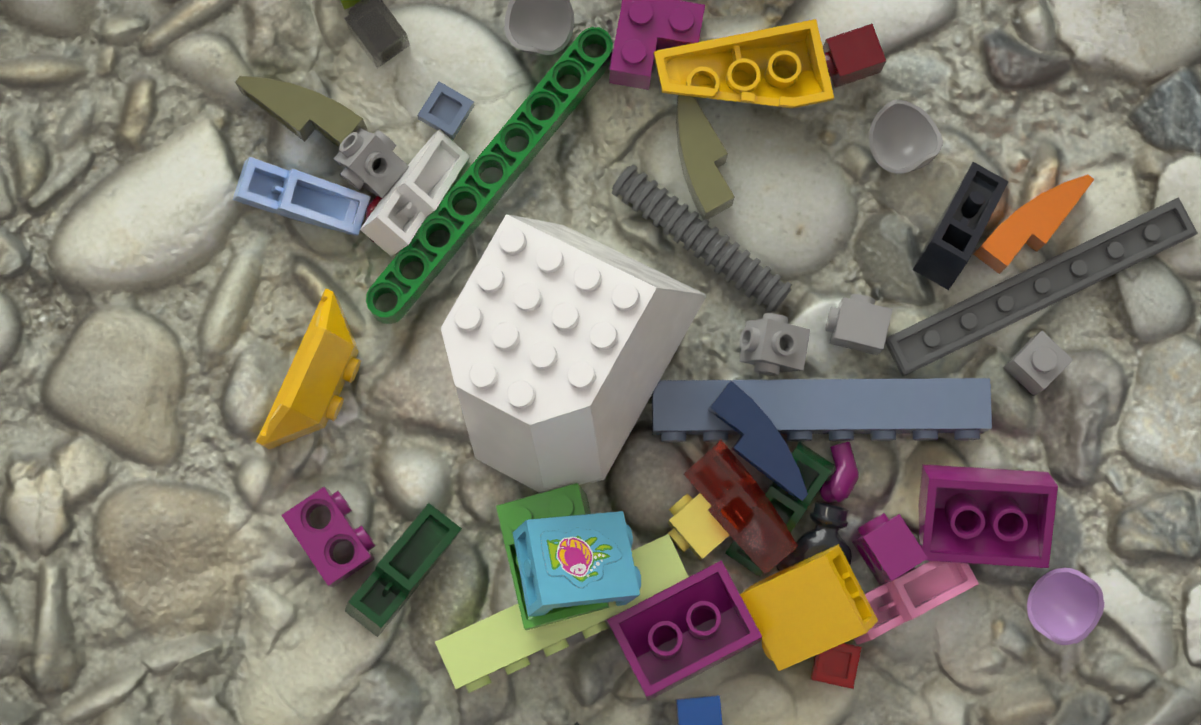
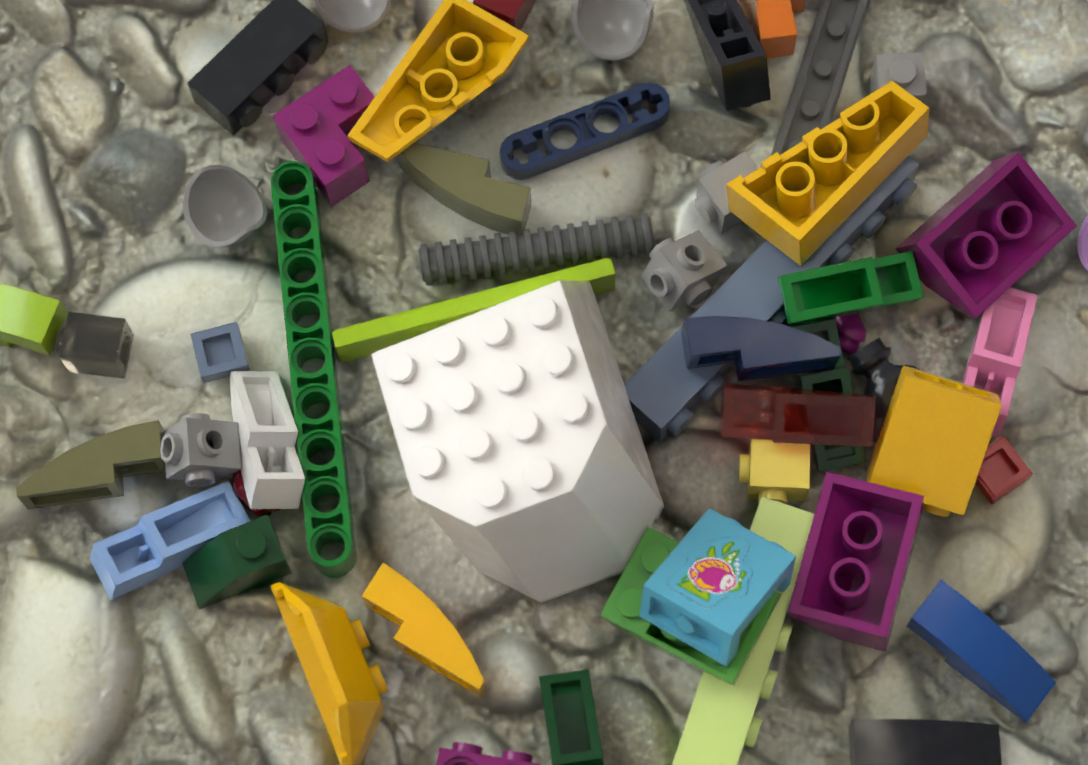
camera: 40 degrees left, 10 degrees down
magenta brick [852,513,928,585] -> none
none -> dark green slope [182,515,292,609]
none -> lime tile [332,258,616,363]
none -> yellow slope [362,563,486,698]
none -> dark blue beam [500,83,670,180]
none -> yellow wedge [726,81,929,266]
none -> green slope [778,251,924,324]

